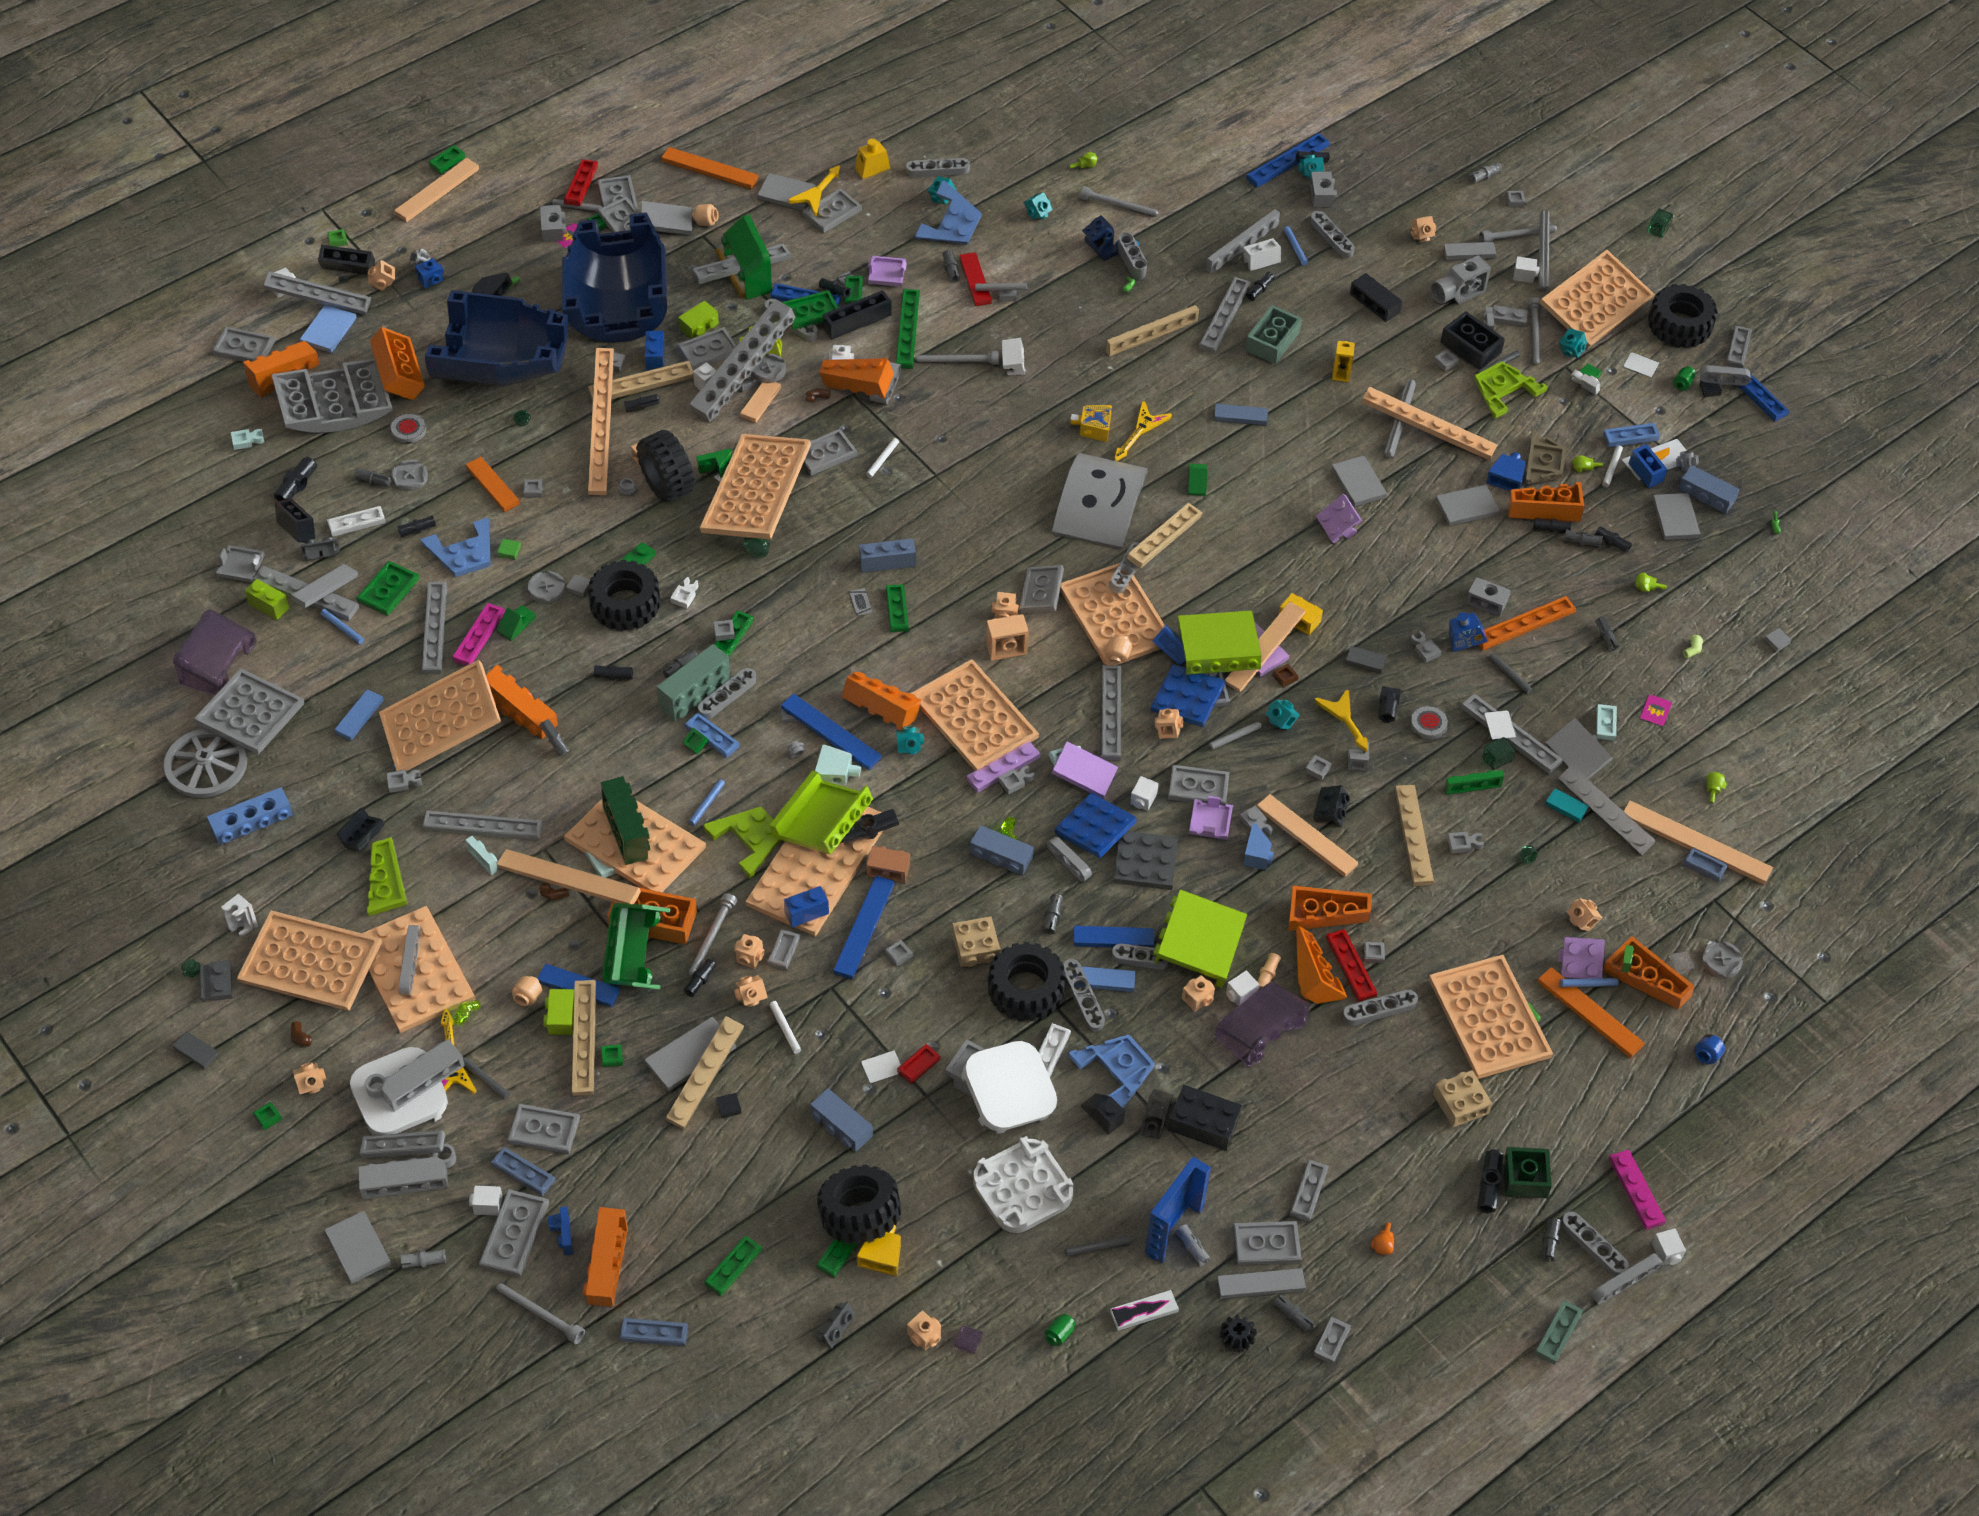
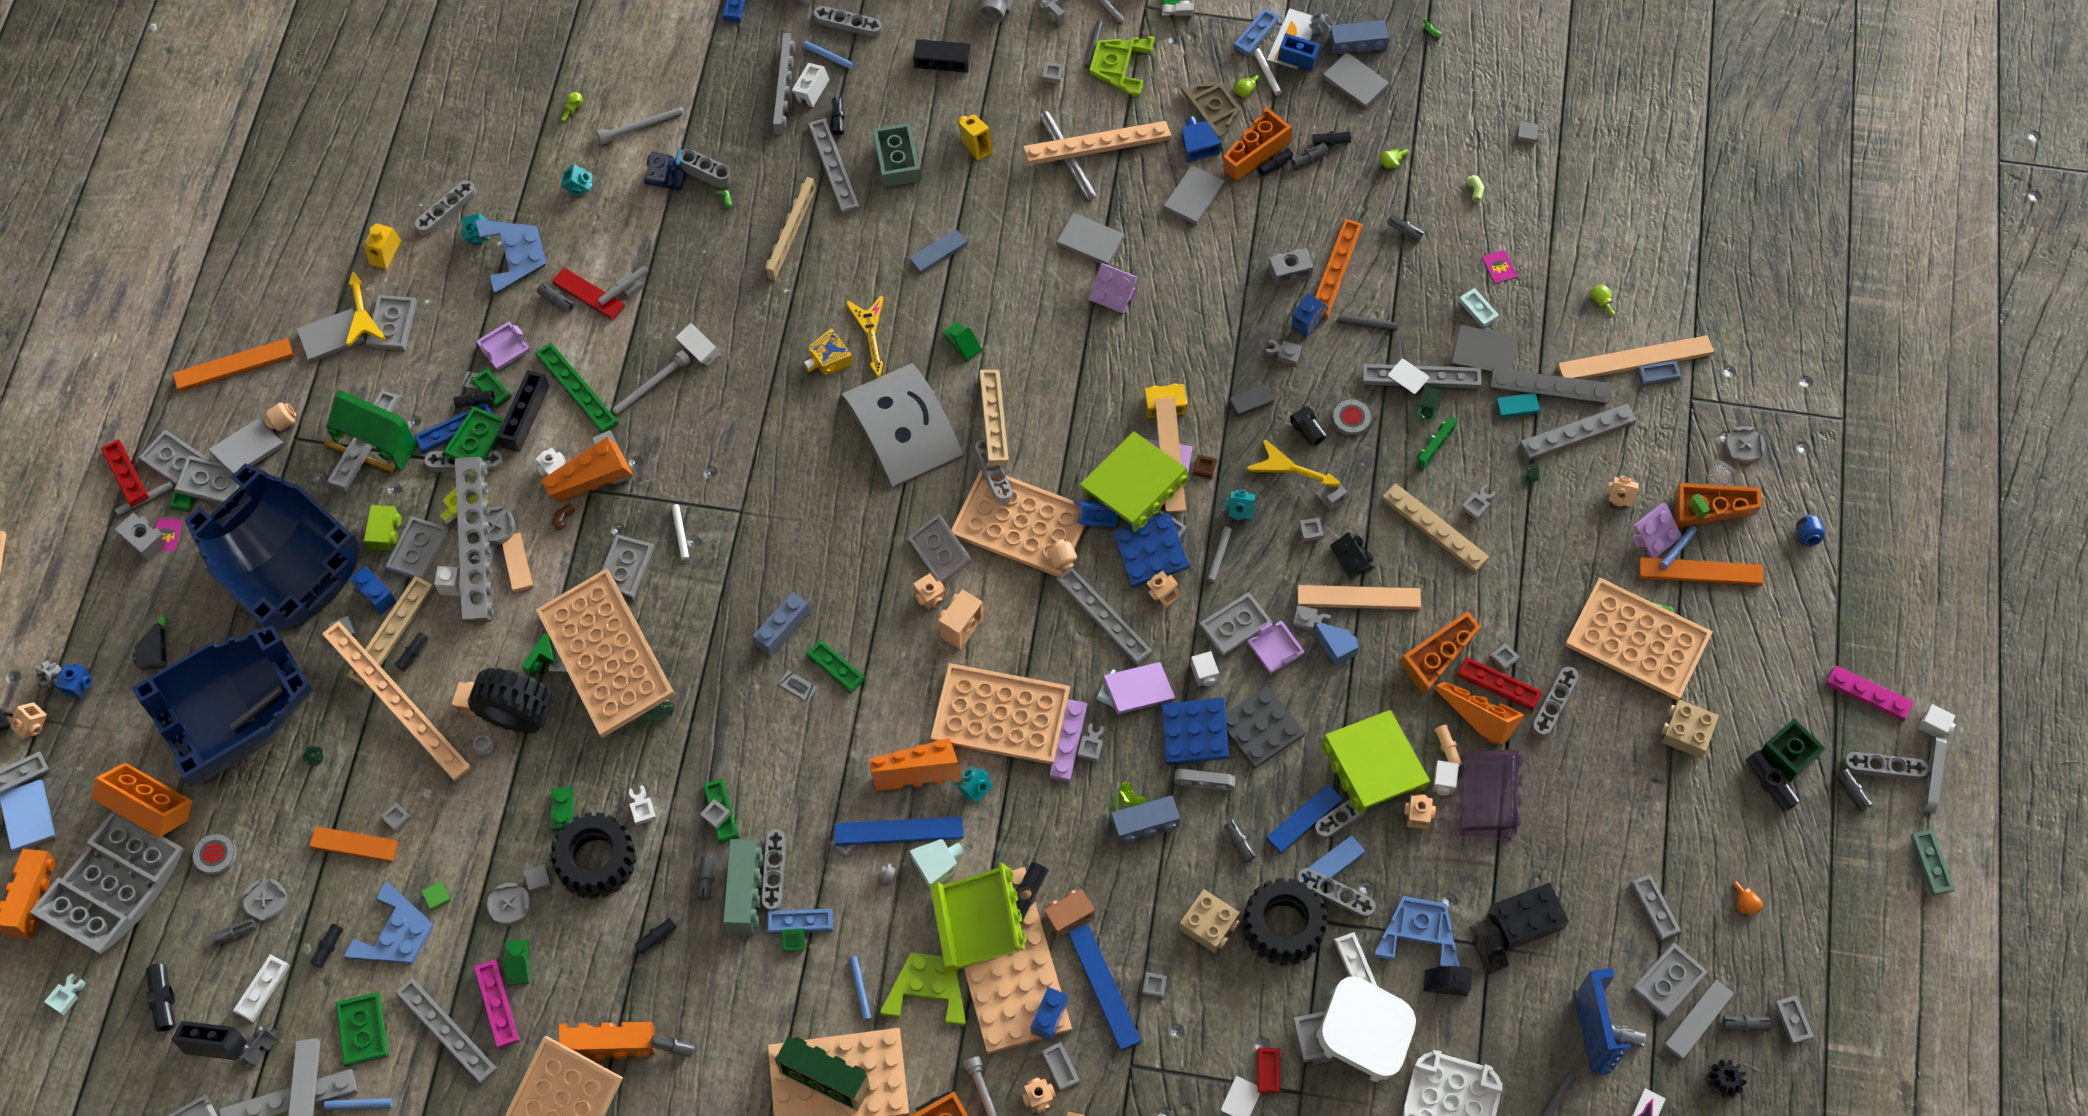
camera: 40 degrees left, 10 degrees up
black brick [1440,311,1505,370] -> none
none -> light grey plate [1520,404,1637,461]

